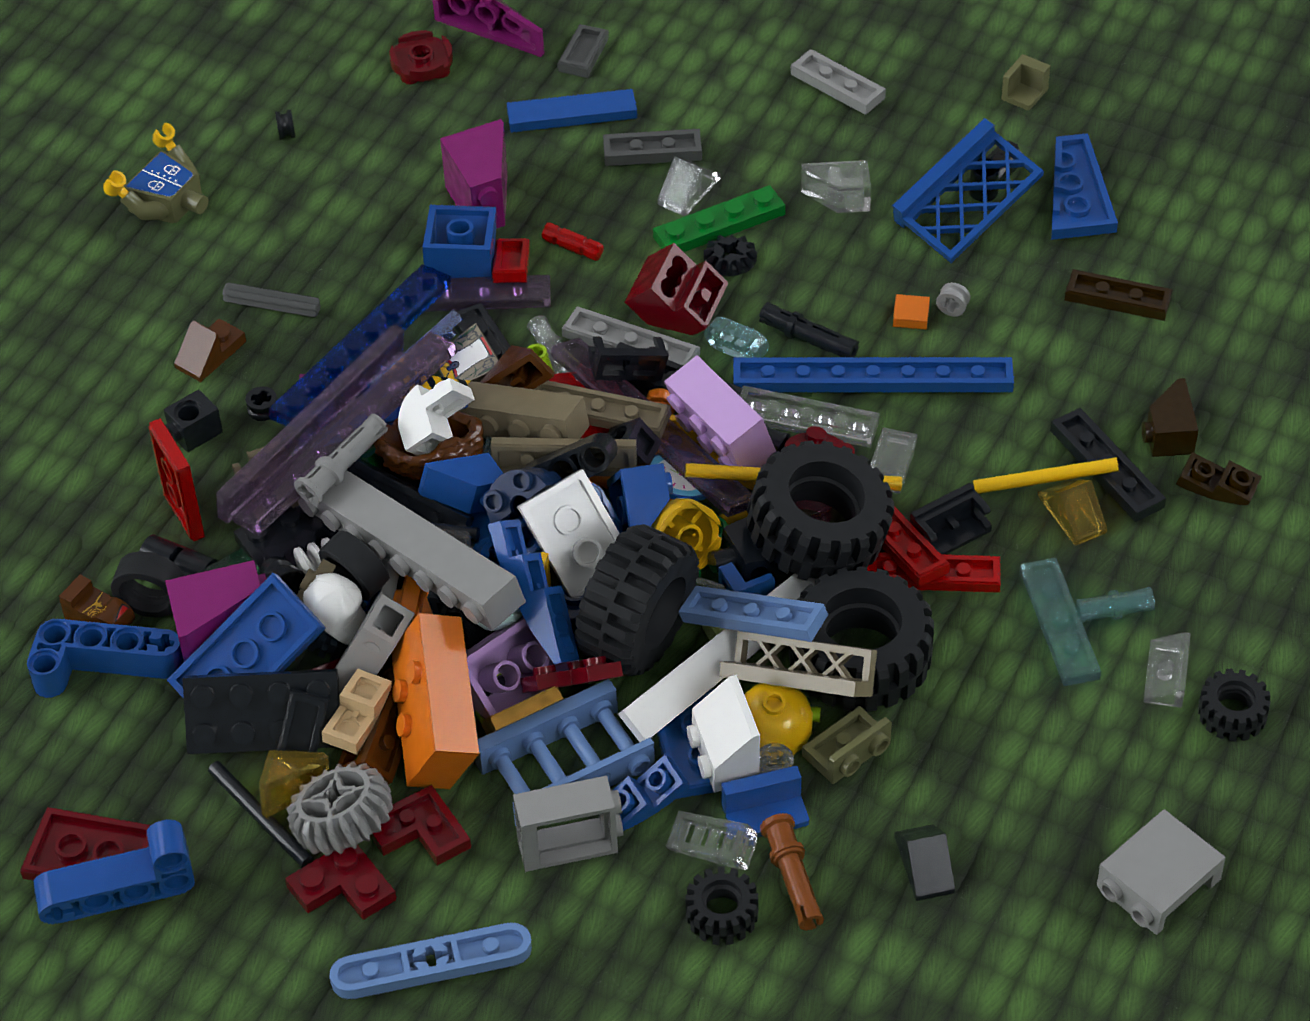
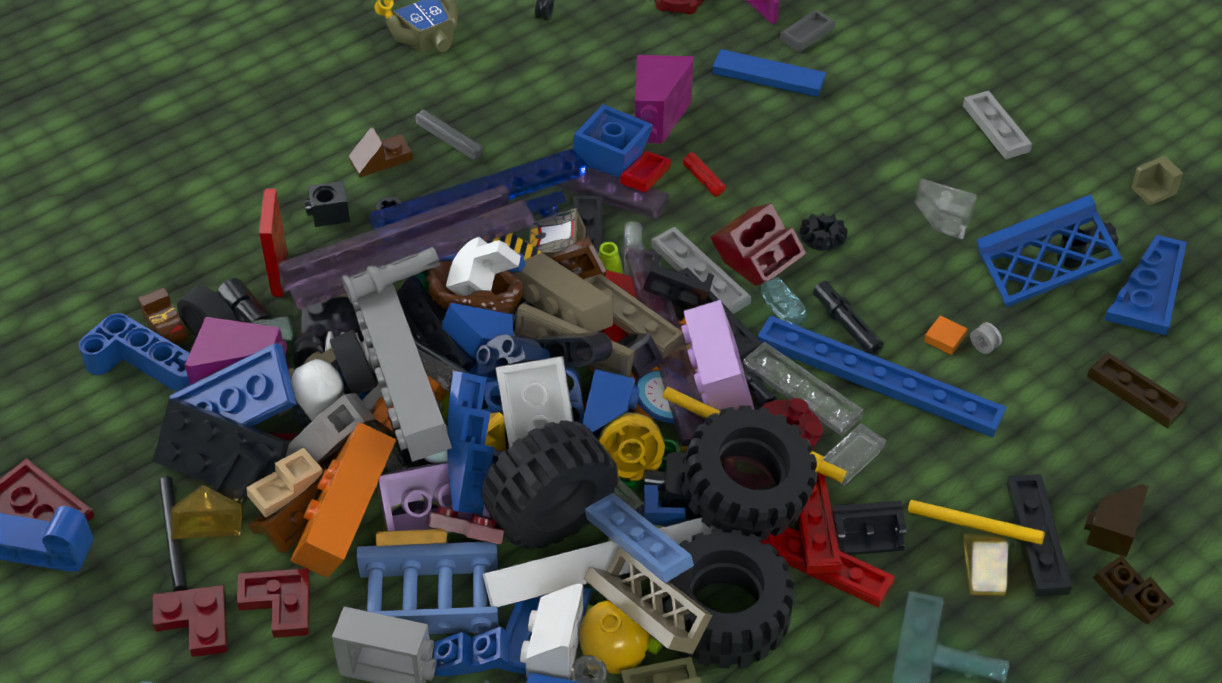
camera: 25 degrees right, 0 degrees up
light grey gear [287,762,393,856] -> none
dark grey plate [603,129,702,166] -> none
green plate [653,185,786,252] -> none
clear slope [657,157,720,216] -> none

